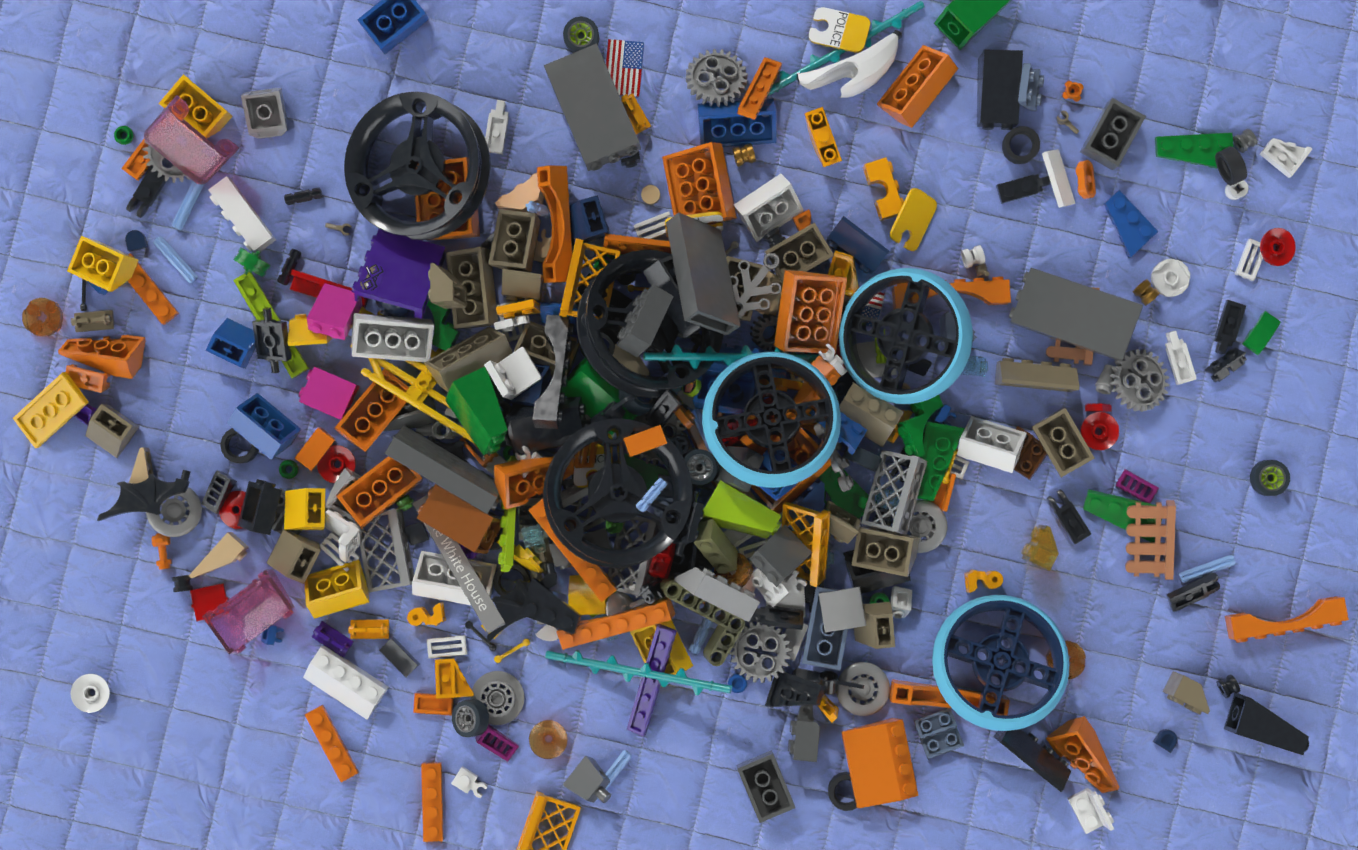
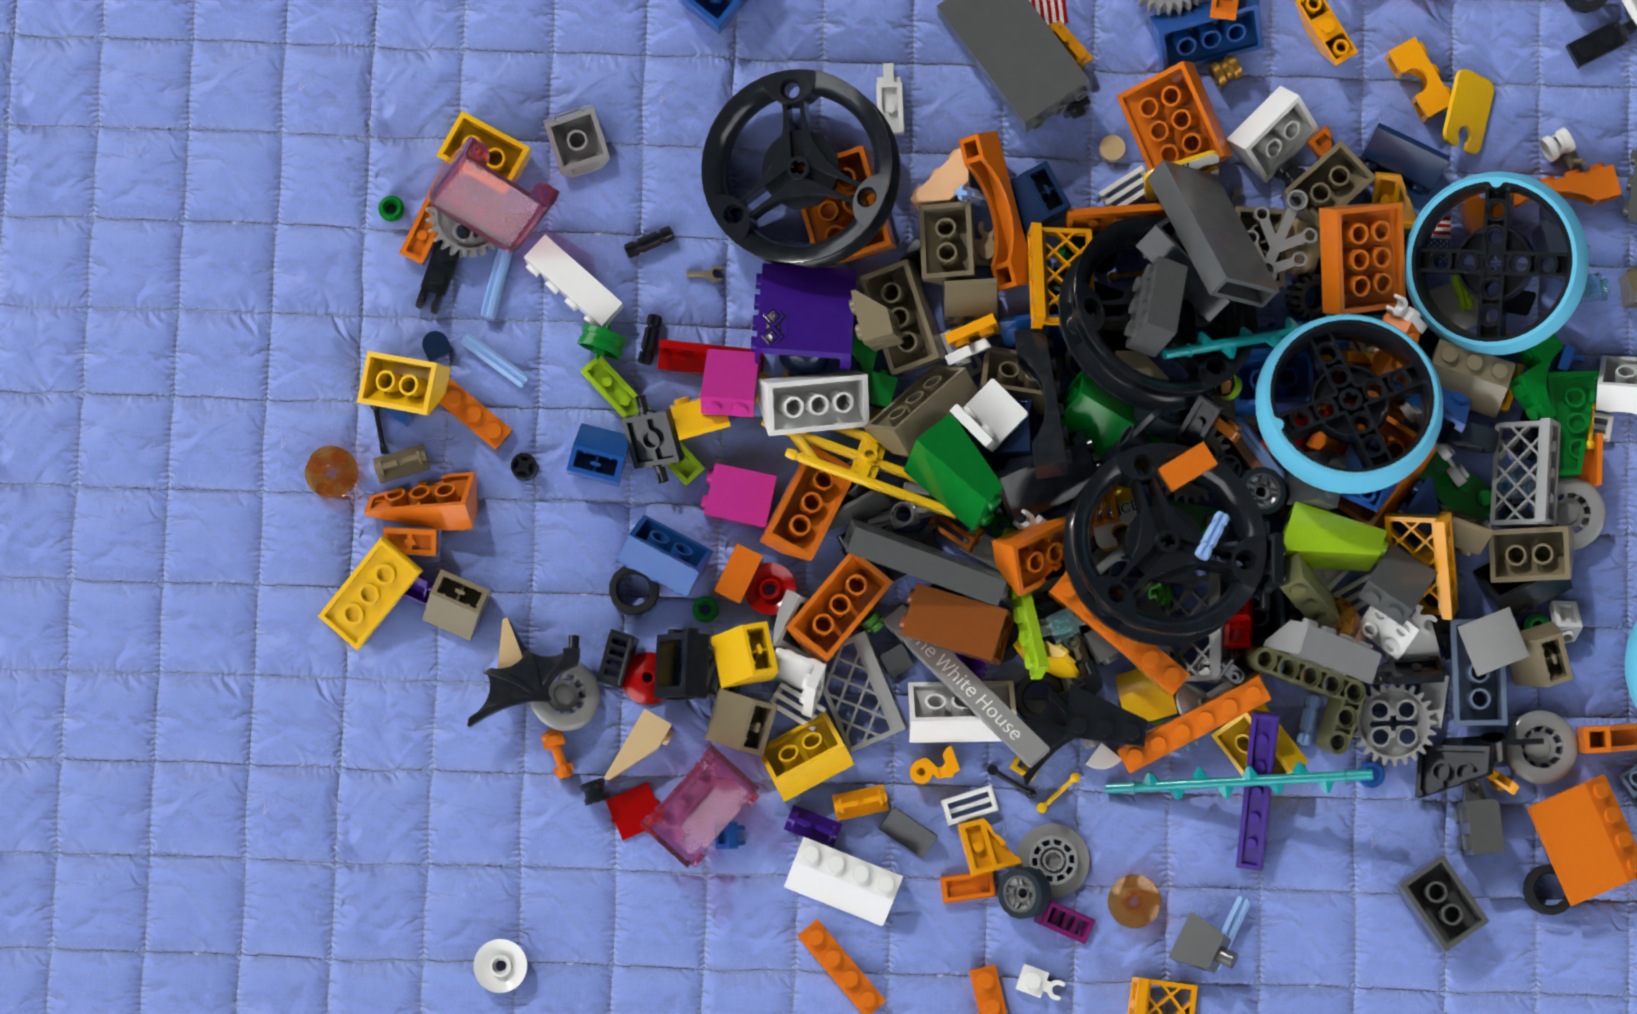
camera: 15 degrees left, 5 degrees down
none -> black wheel [511,453,538,481]

